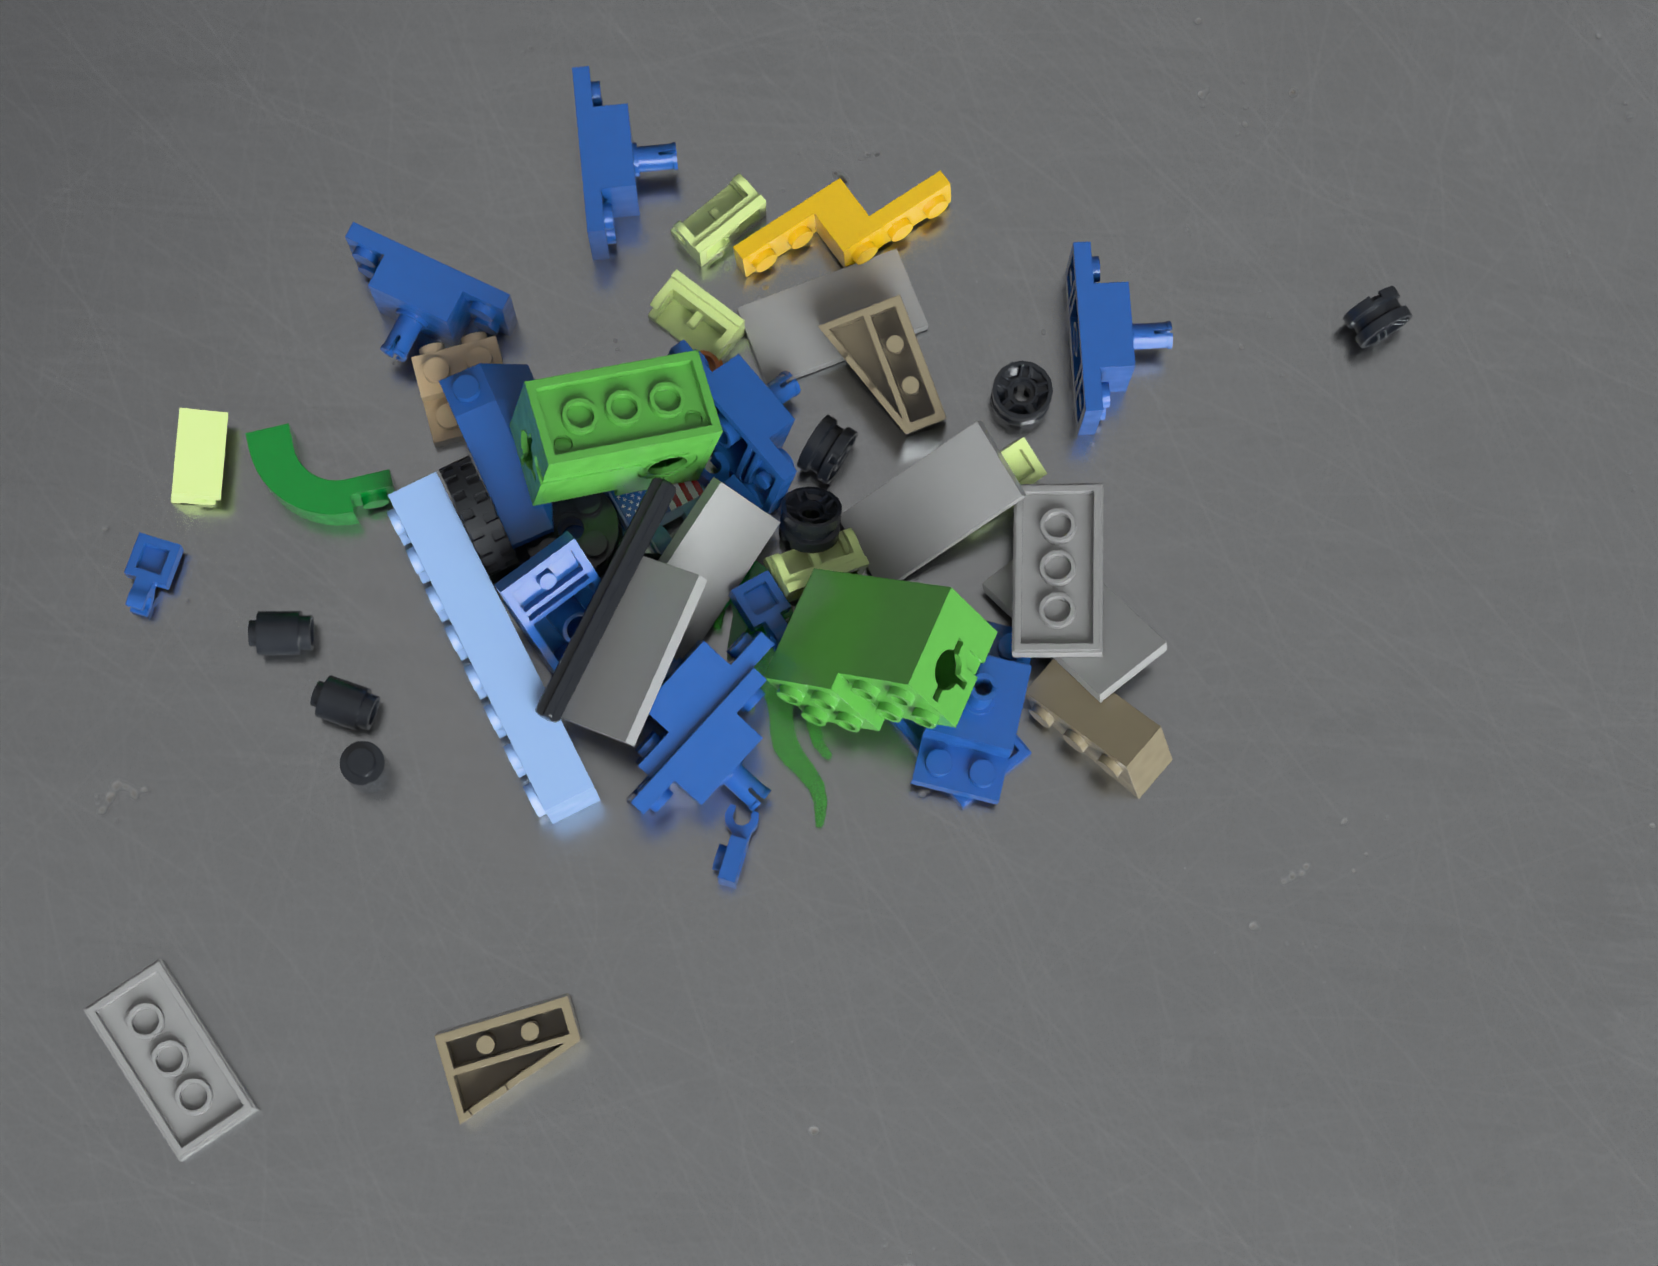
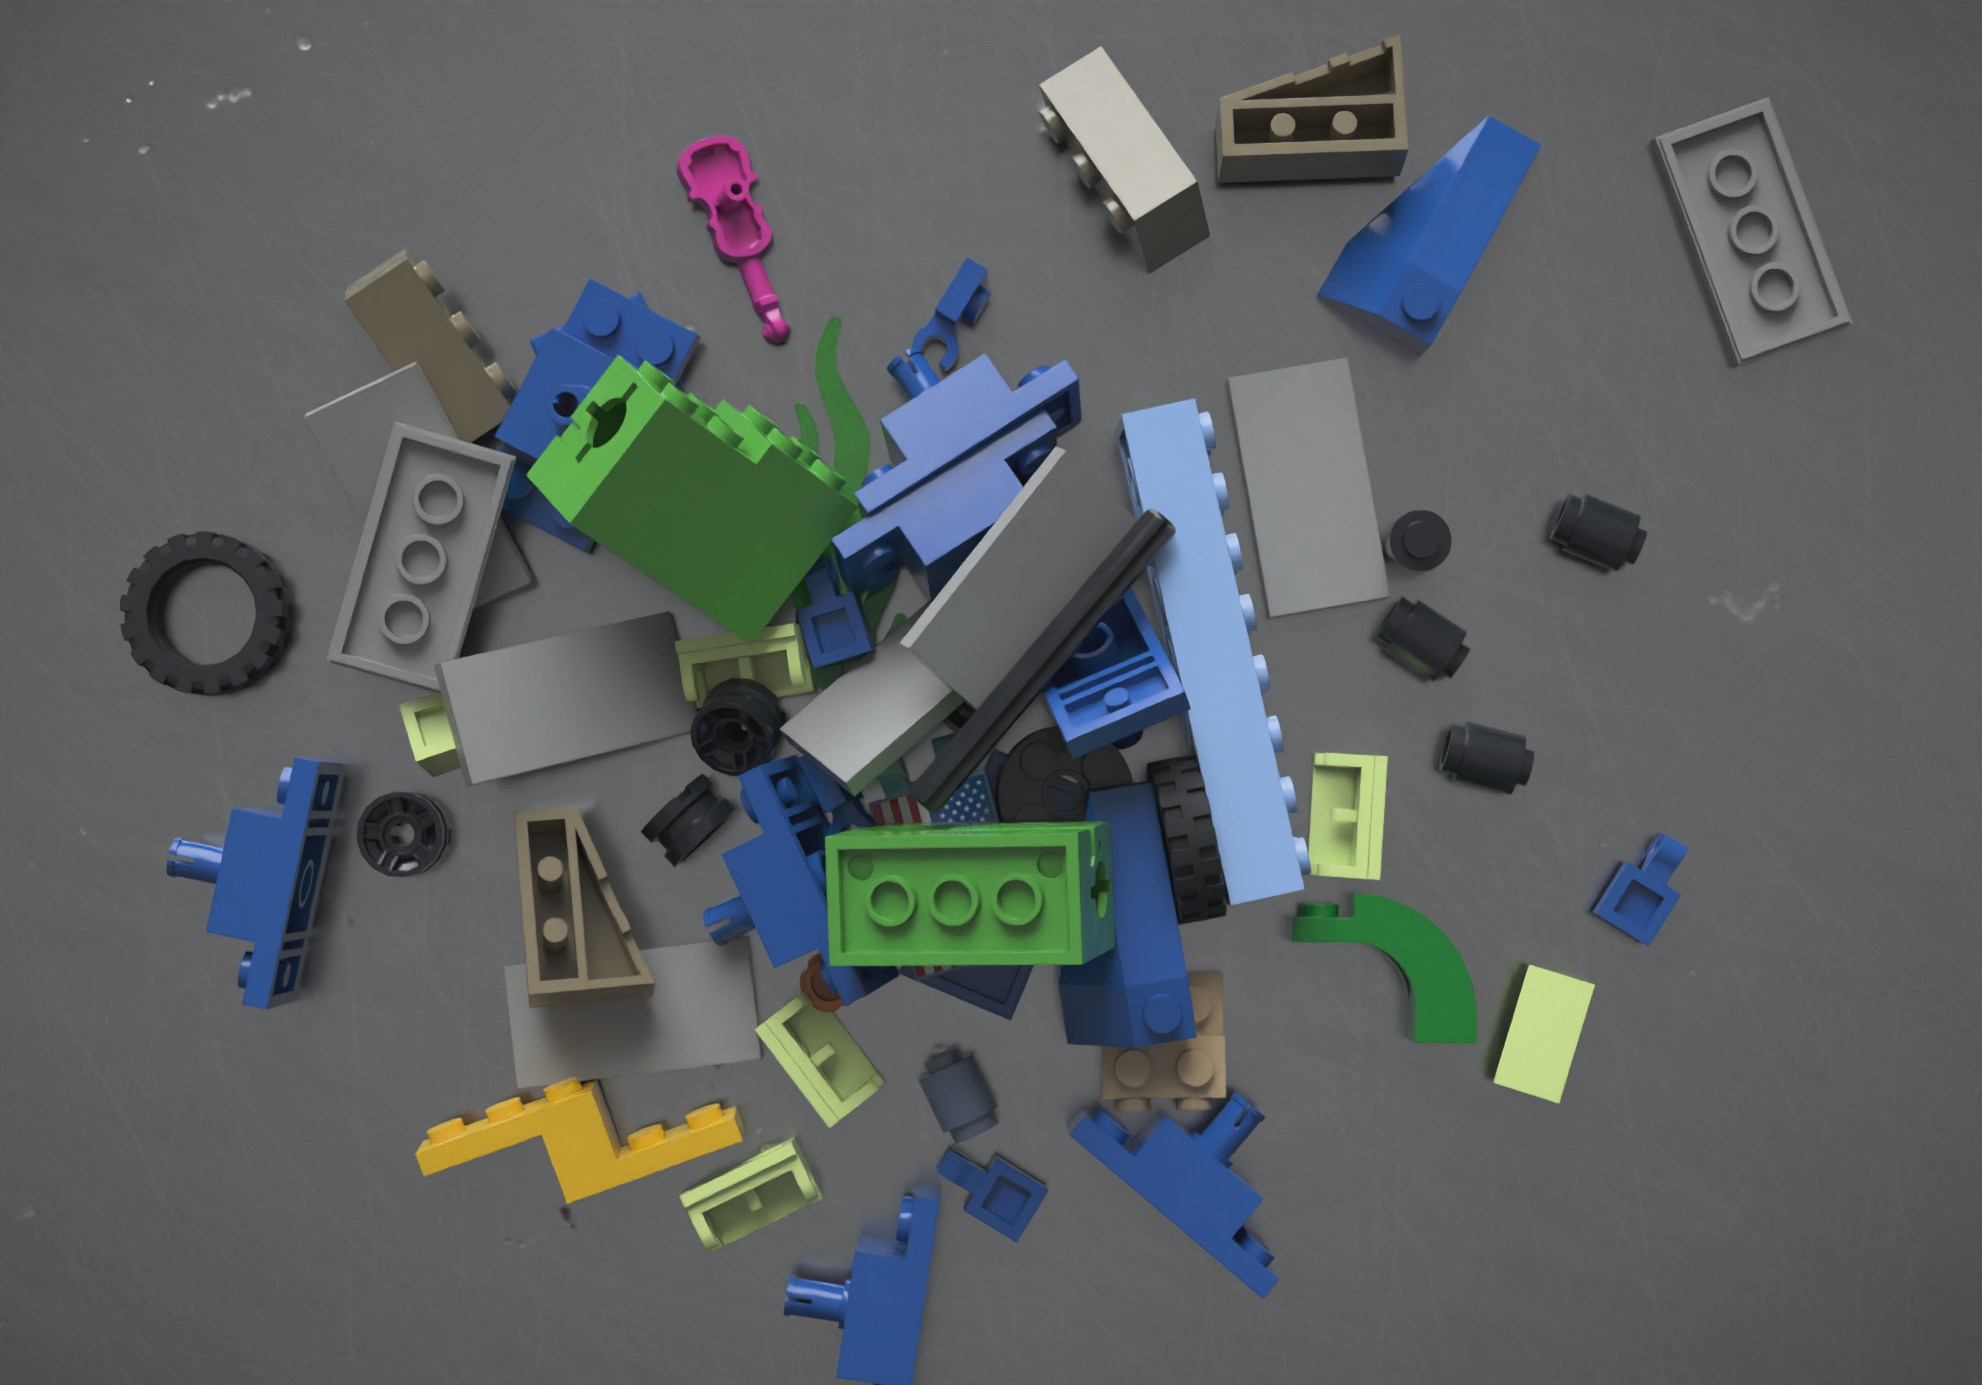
camera: 165 degrees left, 10 degrees up
none -> black tyre [120,531,292,696]
none -> dark pink piece [676,136,791,344]
none -> sand blue brick [918,1047,999,1144]
none -> blue plate [936,1147,1049,1243]
none -> wedge [1039,46,1210,274]
none -> light grey tile [1227,357,1390,618]
none -> yellowish green hinge [1308,753,1388,880]
none -> blue wedge [1317,116,1542,356]
none -> black brick [1550,494,1647,572]

